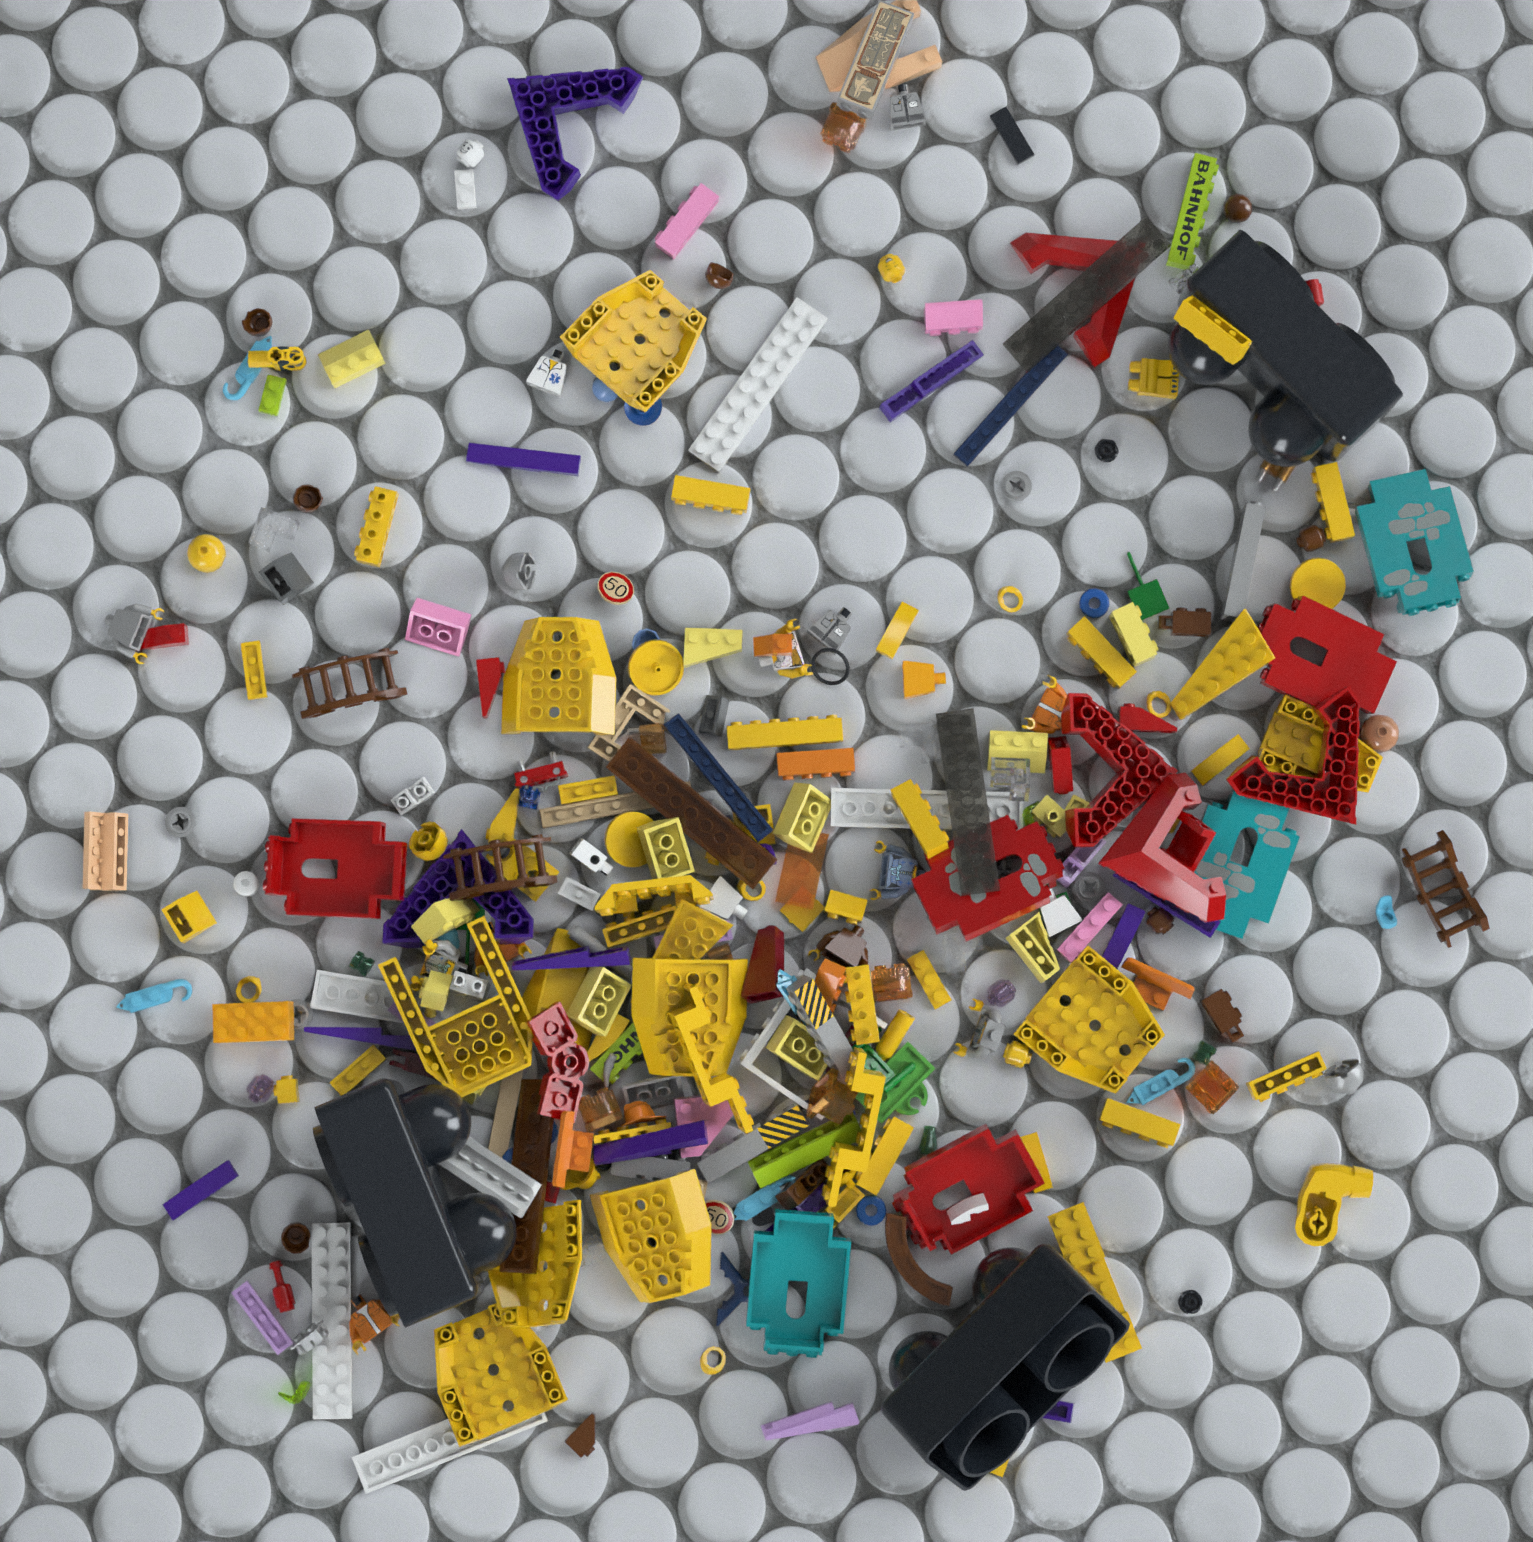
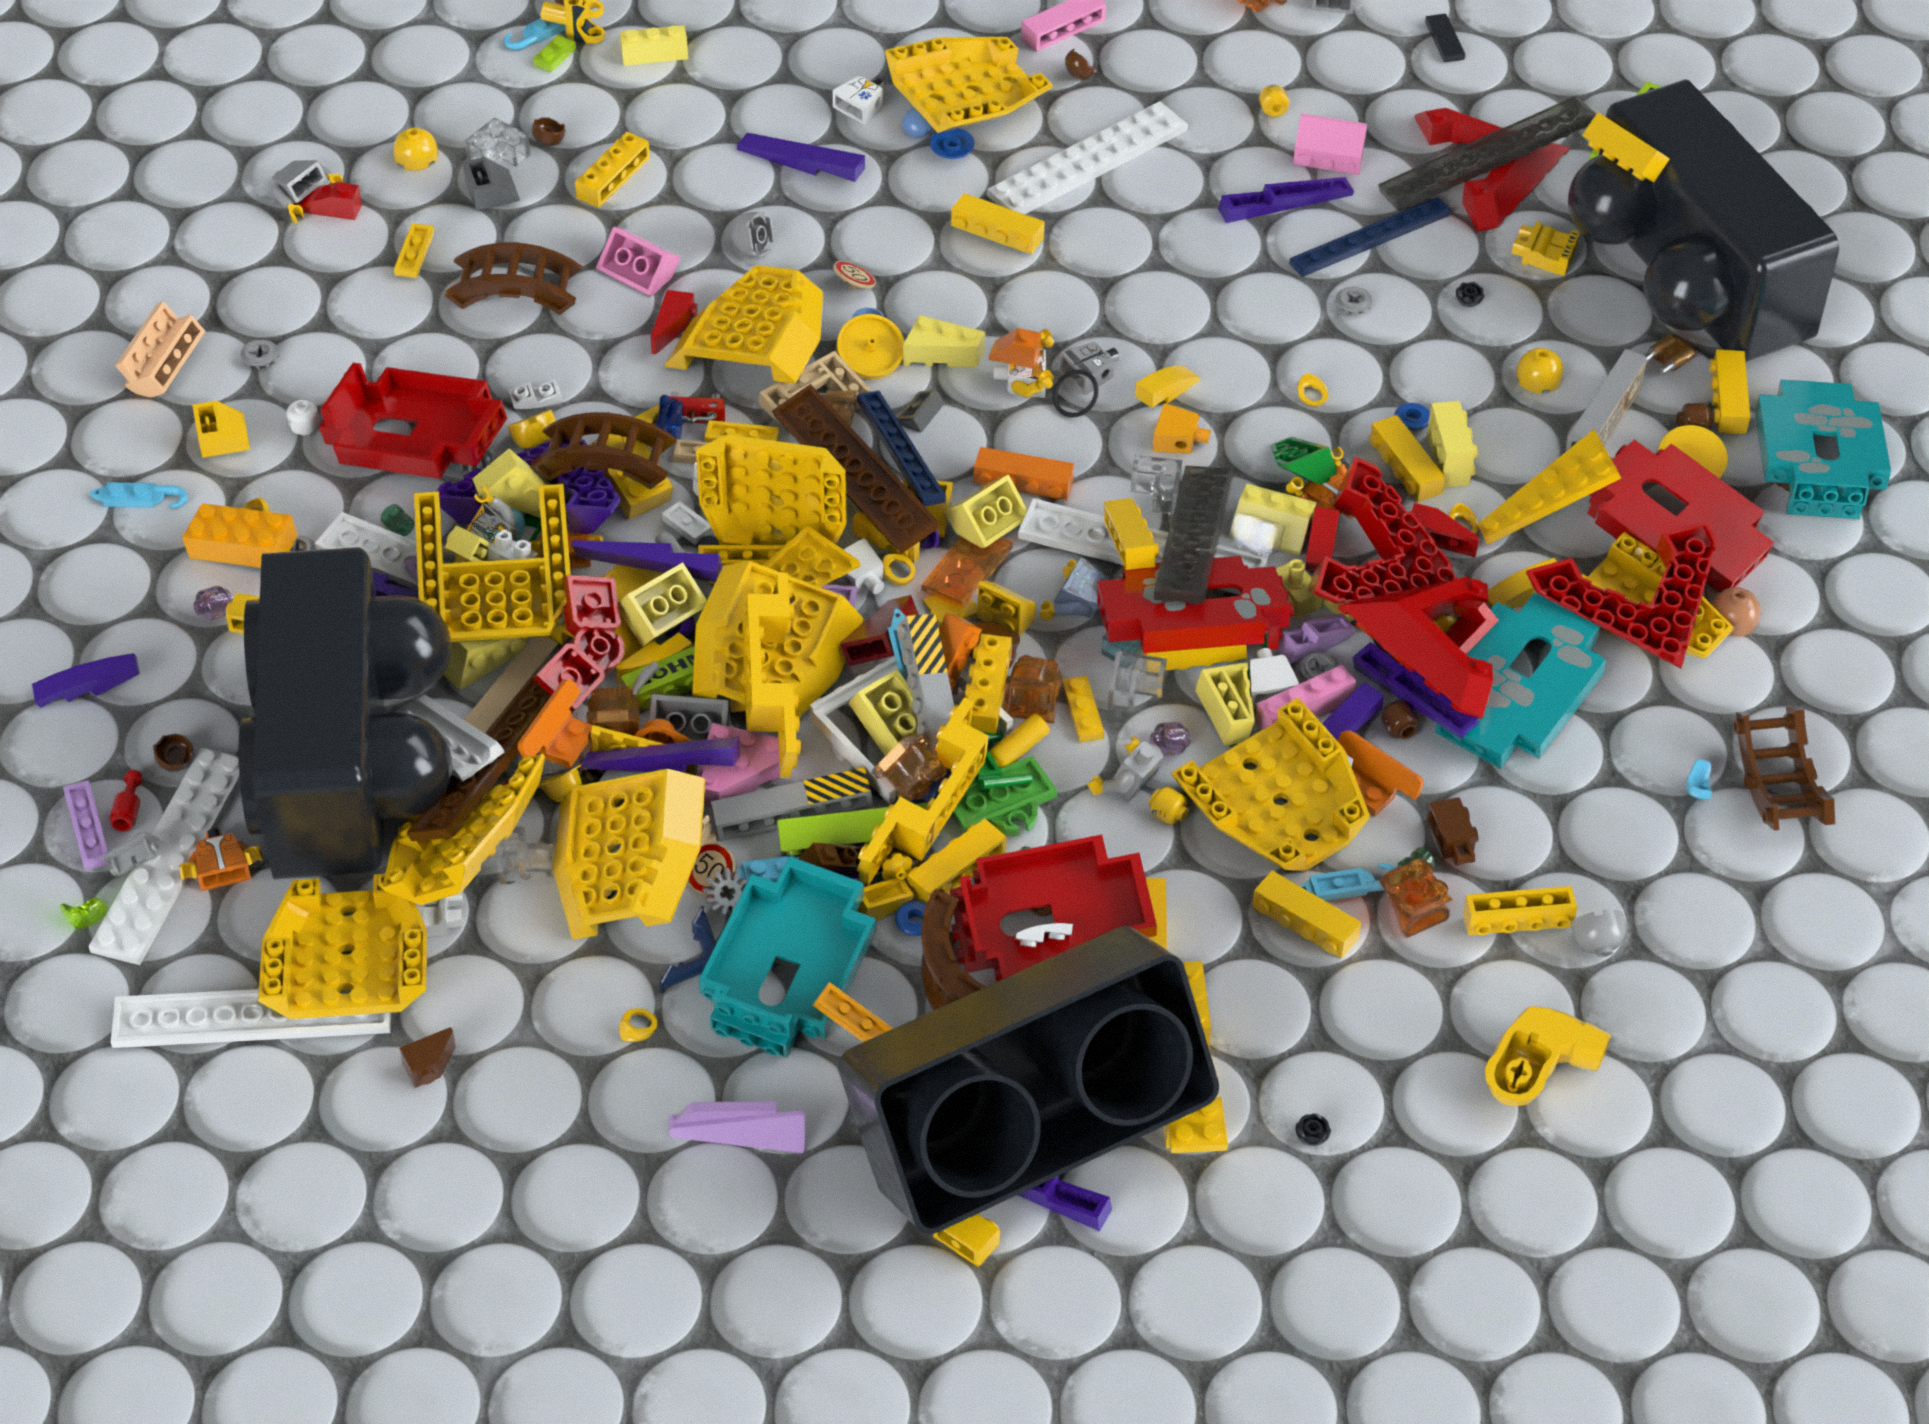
camera: 15 degrees right, 35 degrees down
yellow brick [727,715,843,751] -> none
green piece [1127,552,1170,620] -> none
reddish brown brick [1158,607,1211,637] -> none
none -> light grey gear [703,868,747,914]
none -> light orange tile [812,982,894,1042]
none -> green wedge [1270,437,1337,484]
none -> yellow cylinder [1516,348,1564,394]

